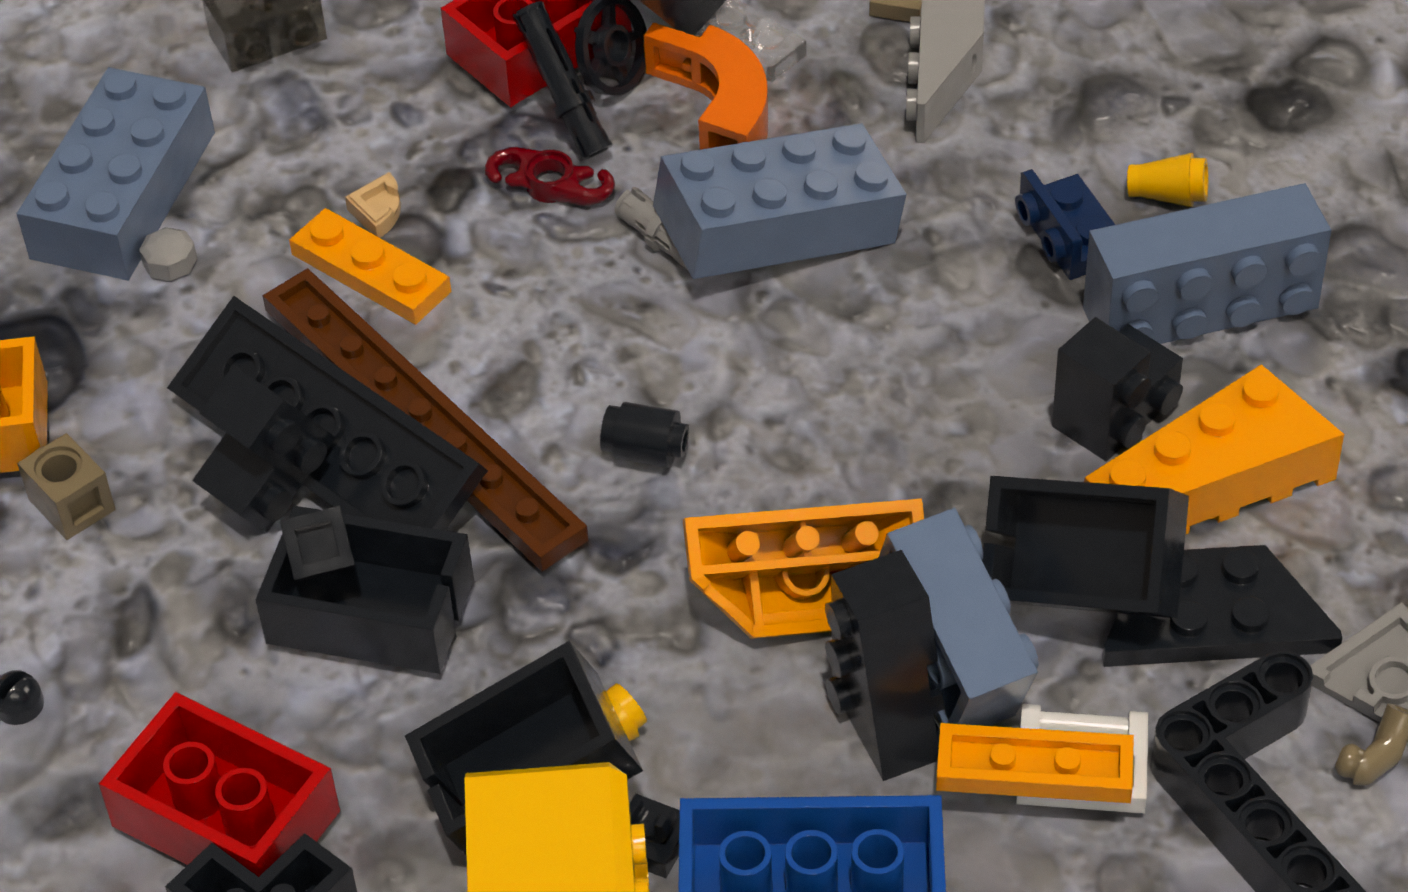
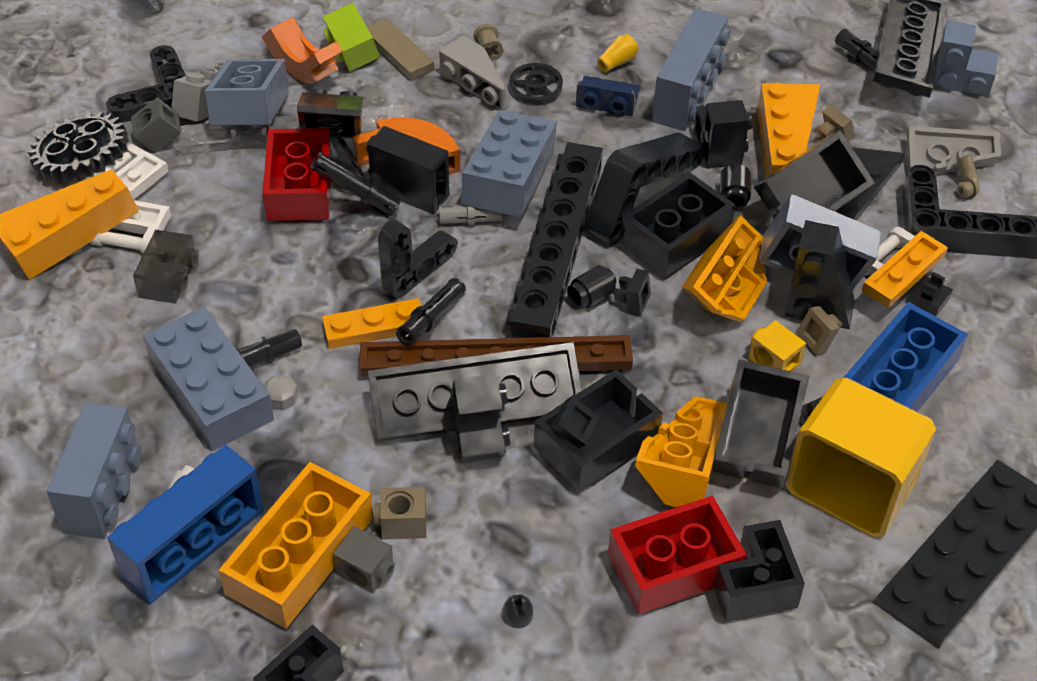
camera: 55 degrees left, 0 degrees up
tan tile [345,172,401,238] -> none
dark red piece [484,147,615,206] -> none
none -> black axle [236,329,302,367]
none -> black brick [366,126,450,215]
none -> black beam [378,219,458,298]
none -> black pin [396,278,466,346]
none -> dark tan bush [473,24,504,61]
none -> black brick [506,142,603,338]
none -> black wheel [509,63,563,104]
none -> black beam [584,132,706,245]
none -> black tile [613,269,651,317]
none -> black brick [620,172,735,278]
none -> light orange wedge [635,396,728,507]
none -> black brick [720,164,751,210]
none -> yellow brick [749,320,806,372]
none -> dark tan tile [796,306,843,355]
none -> dark tan tile [818,104,854,142]
none -> black tile [906,272,953,316]

